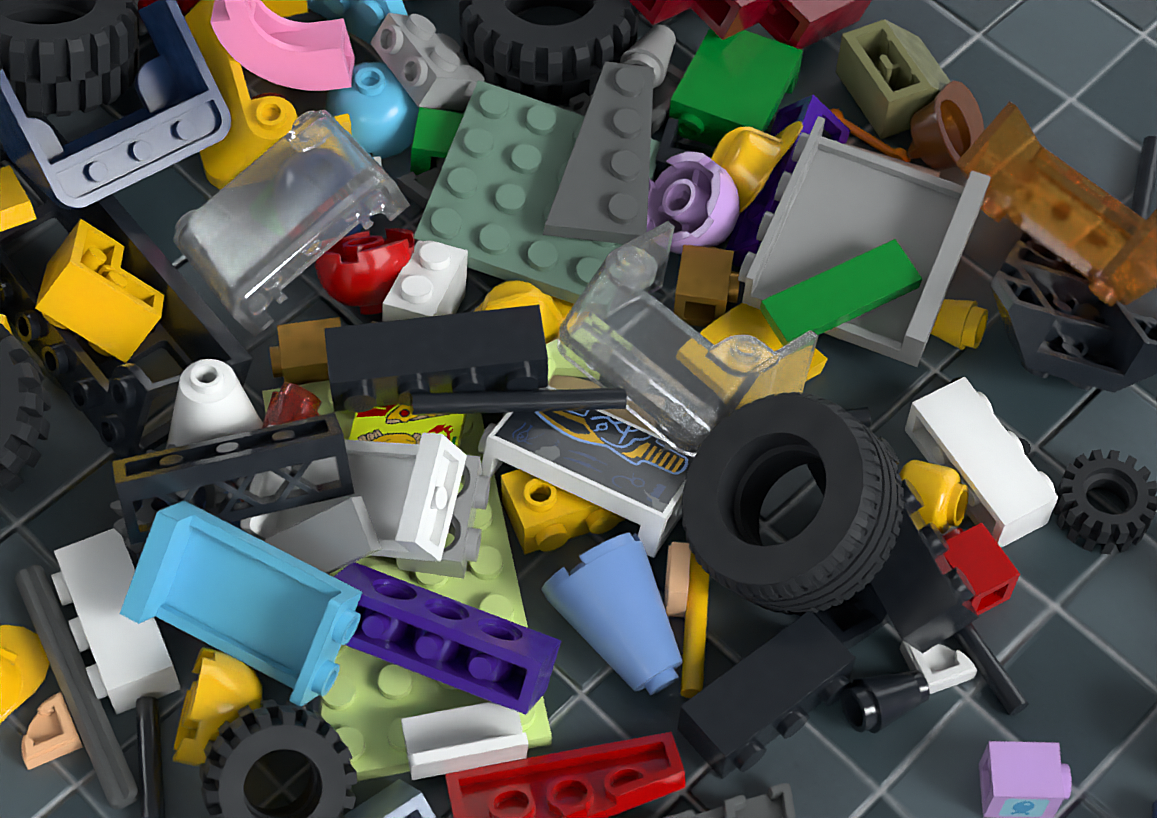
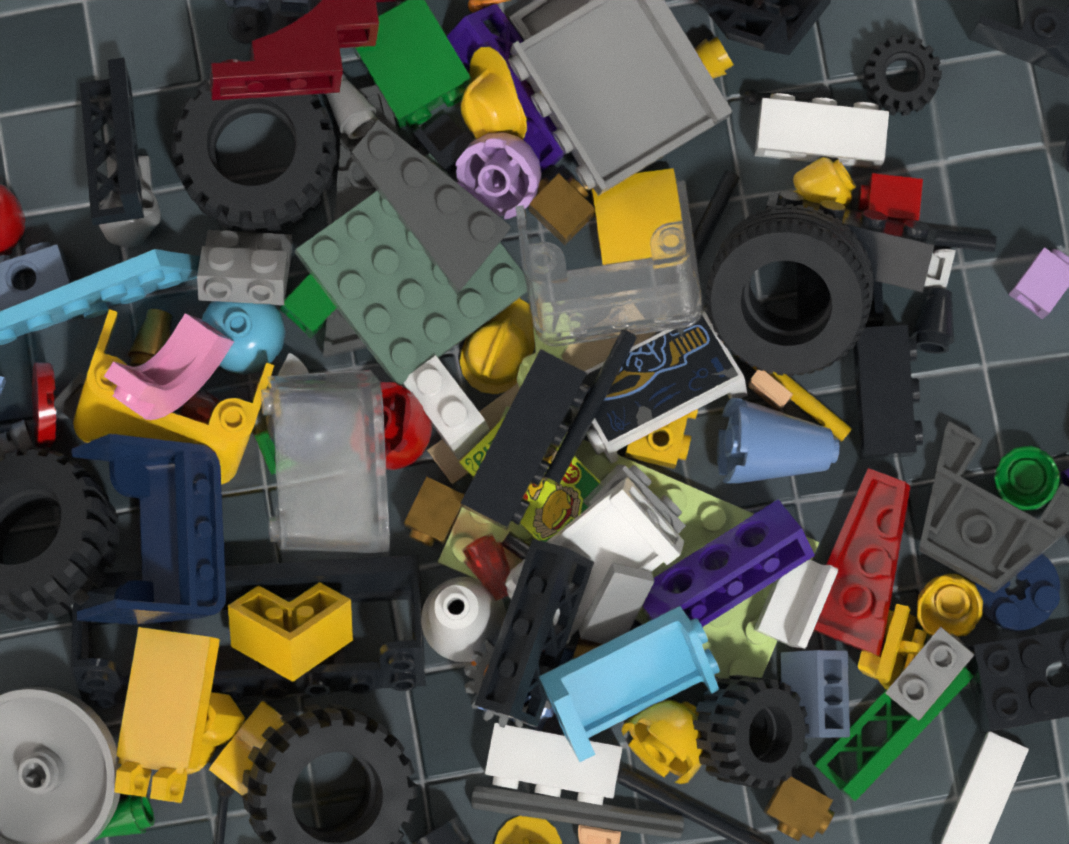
camera: 55 degrees left, 25 degrees up
green tile [759,239,922,350] -> none

